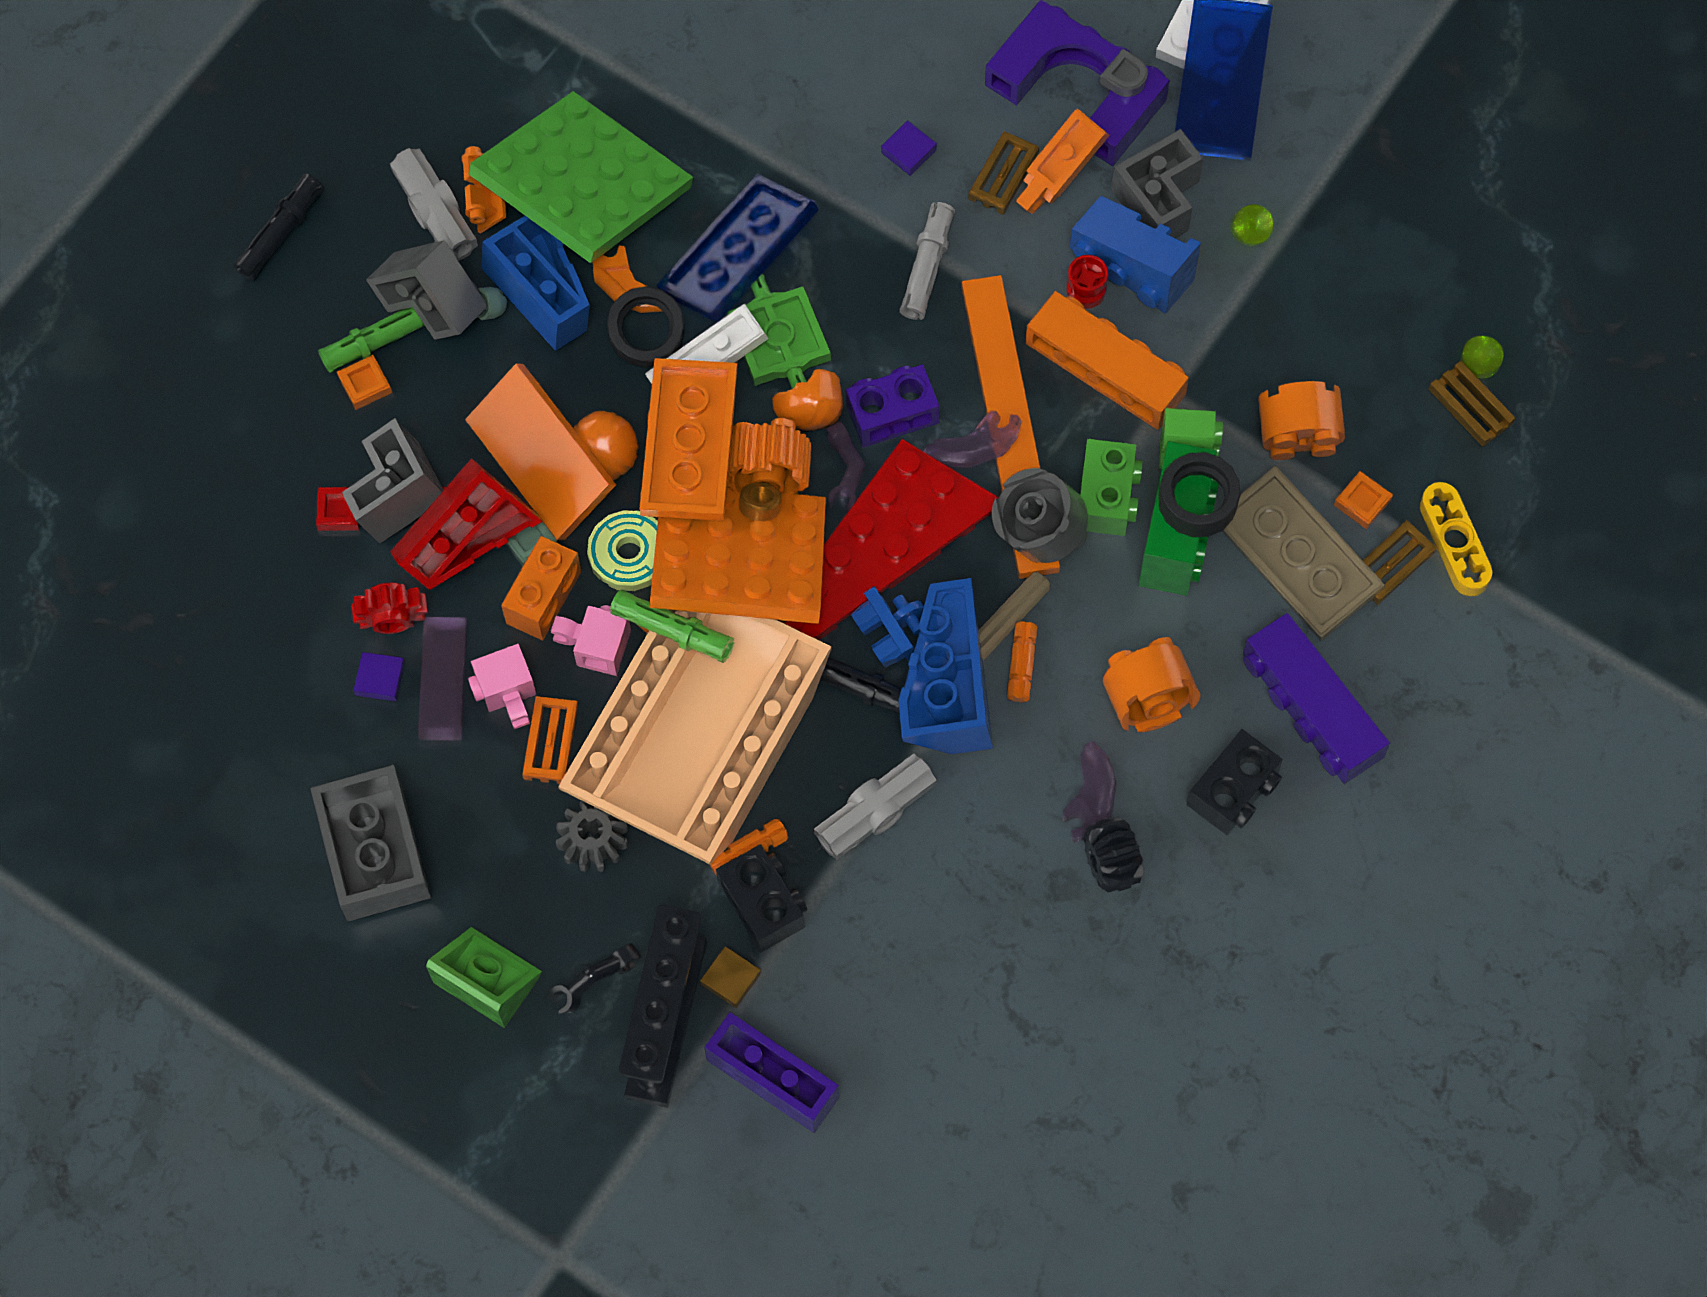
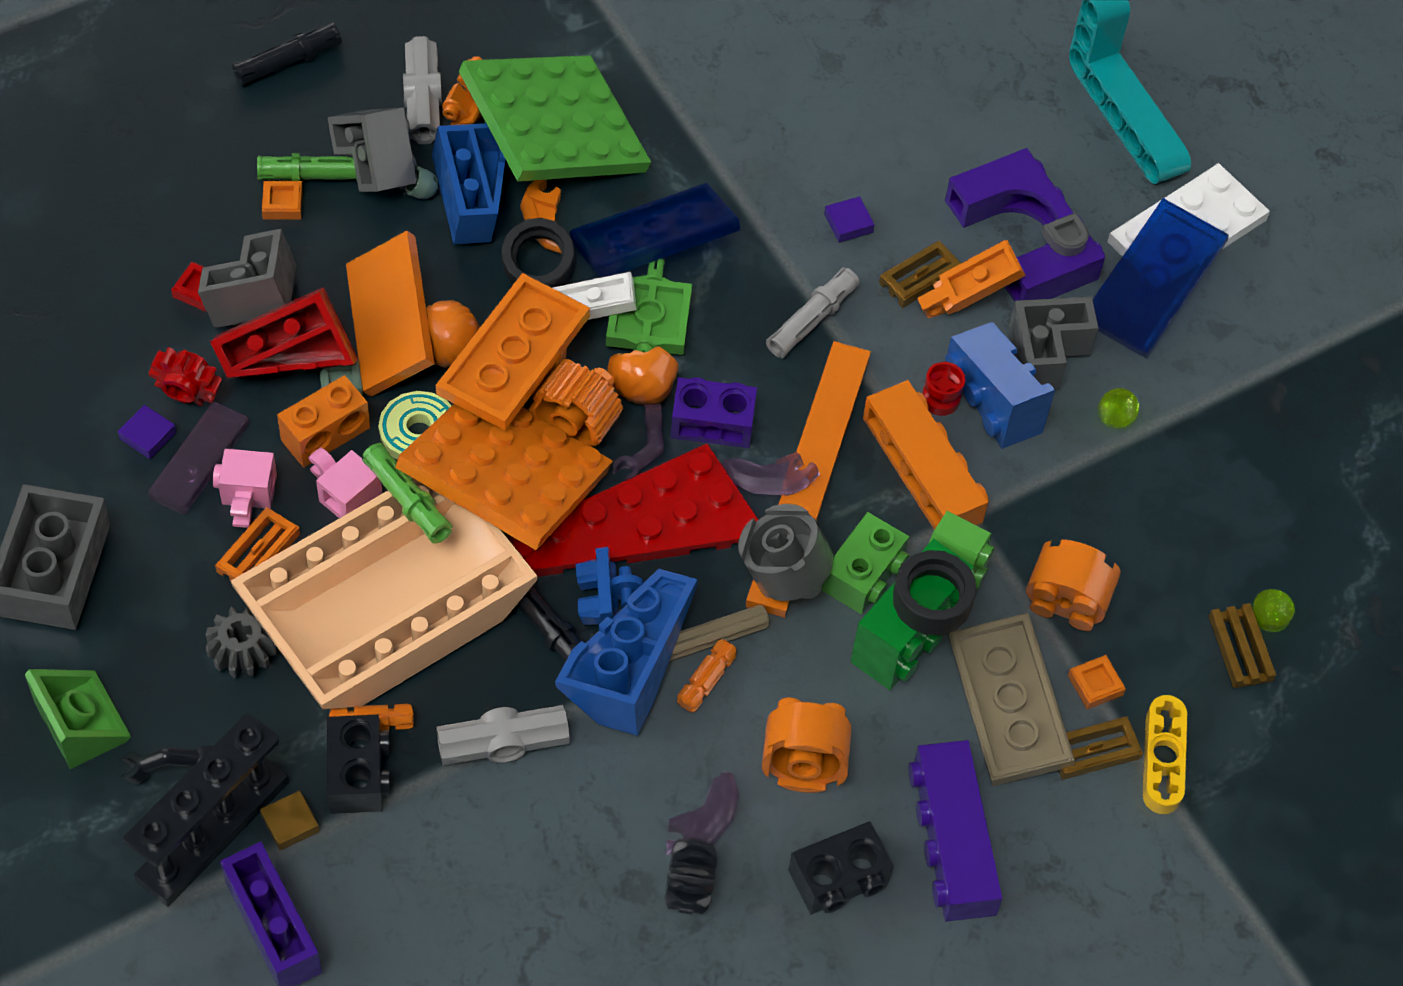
camera: 20 degrees right, 10 degrees down
pearl gold tile [739,482,782,521] -> none

